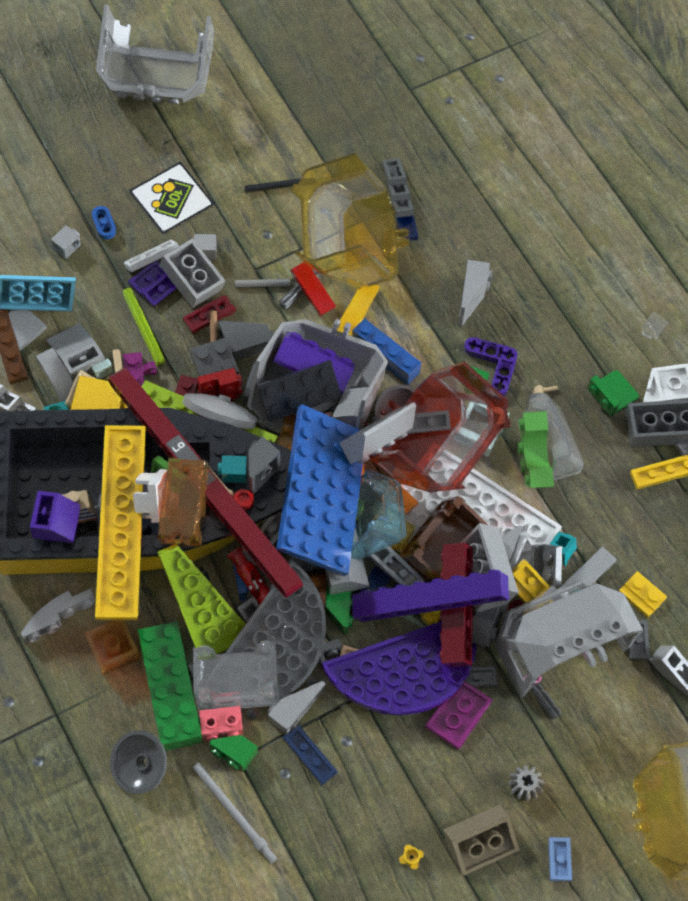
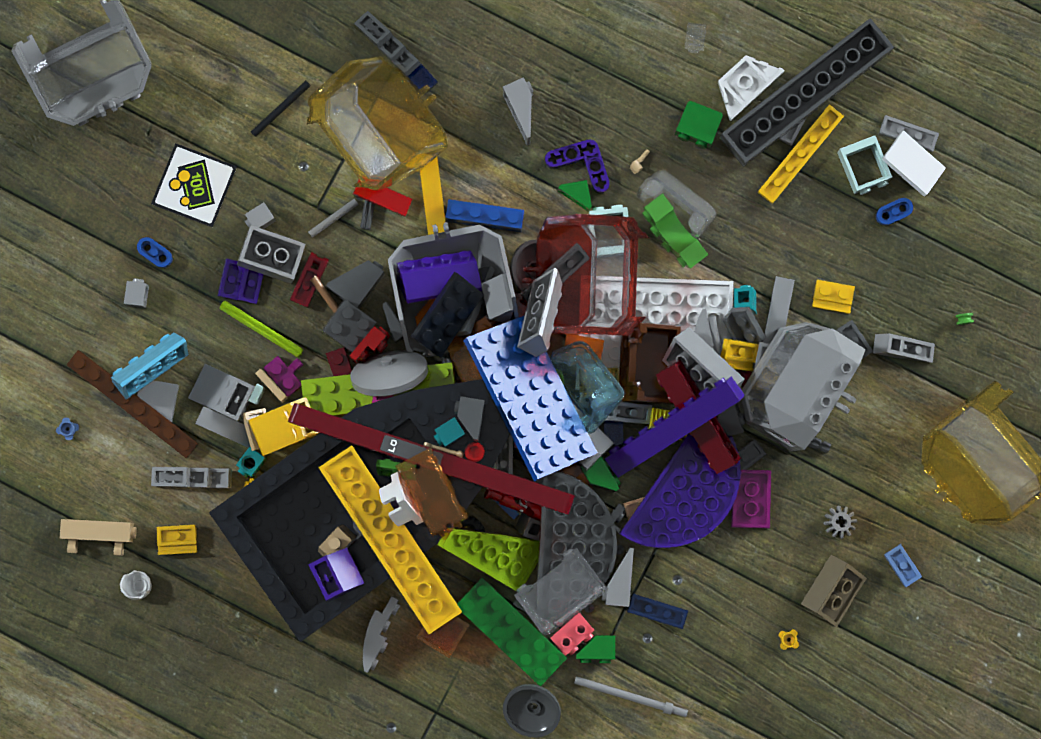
camera: 30 degrees left, 20 degrees up
white tile [124,240,179,272] -> none

